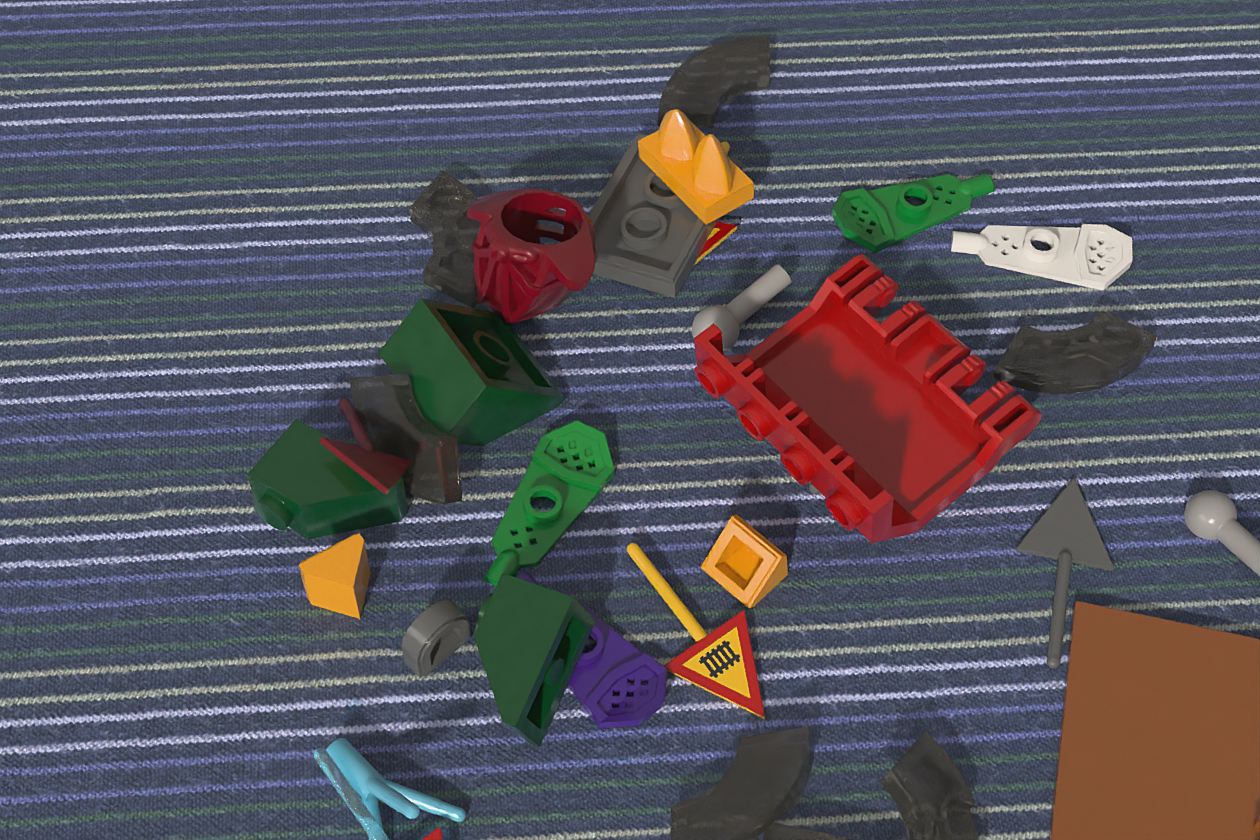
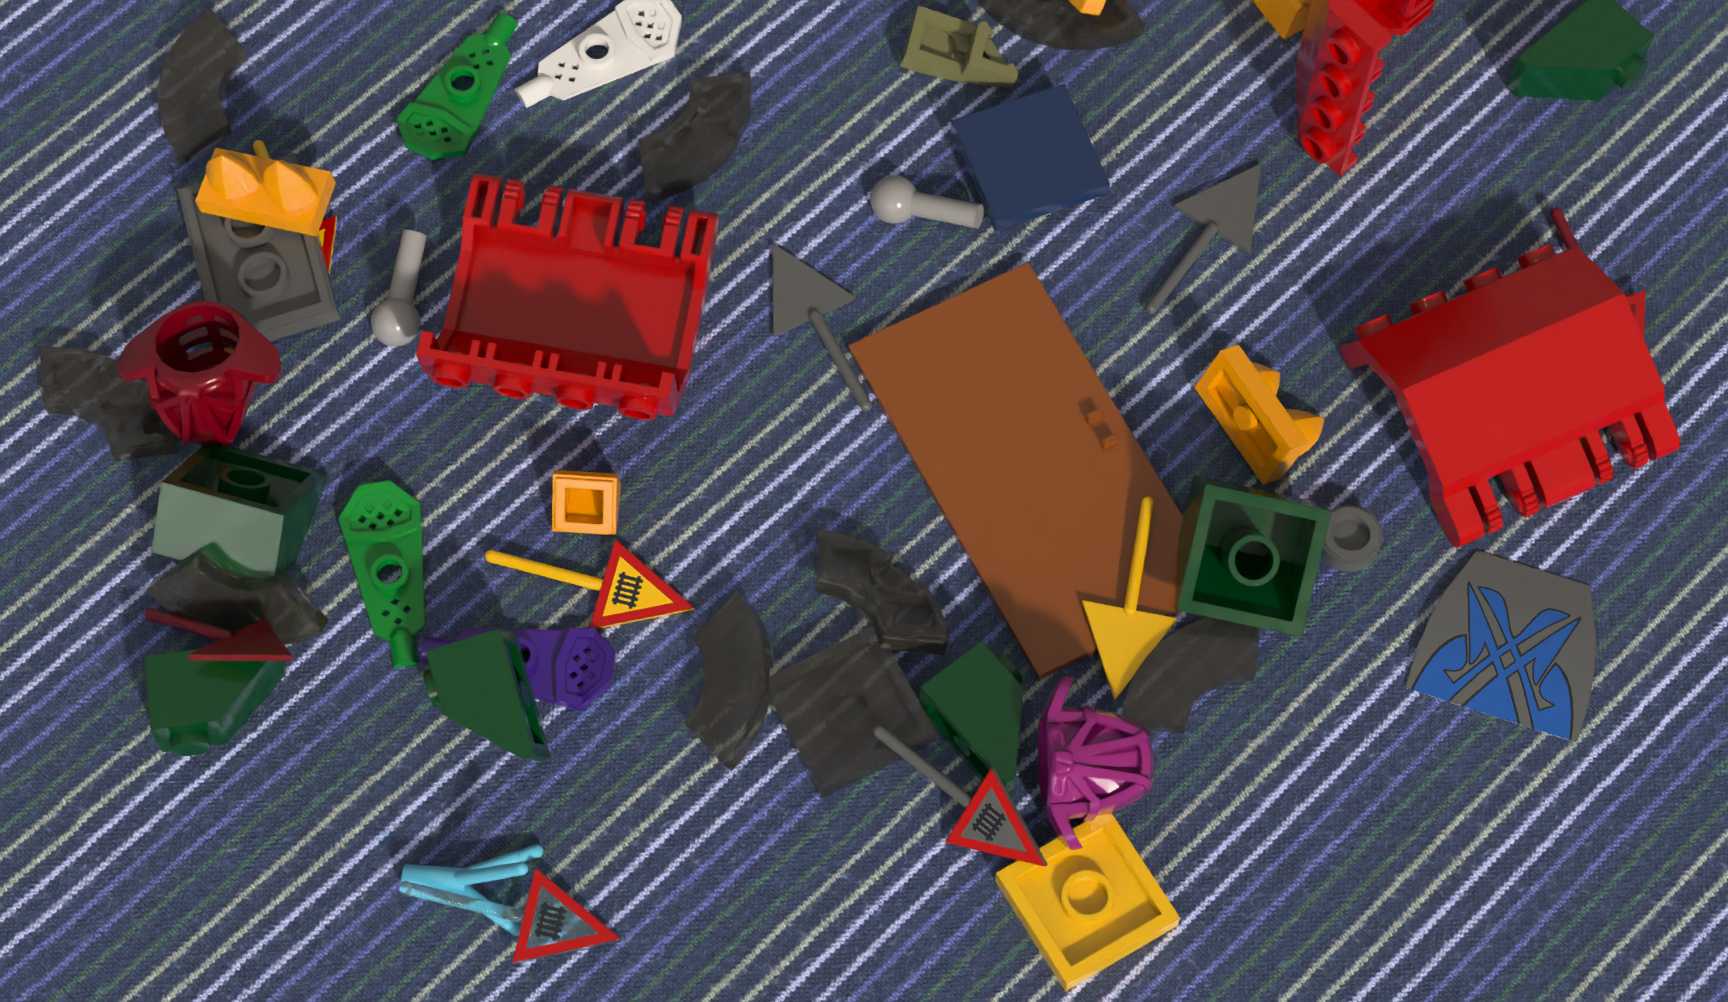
camera: 40 degrees left, 10 degrees up
light orange slope [299,533,371,619] -> none
dark grey tile [401,599,471,678] -> none

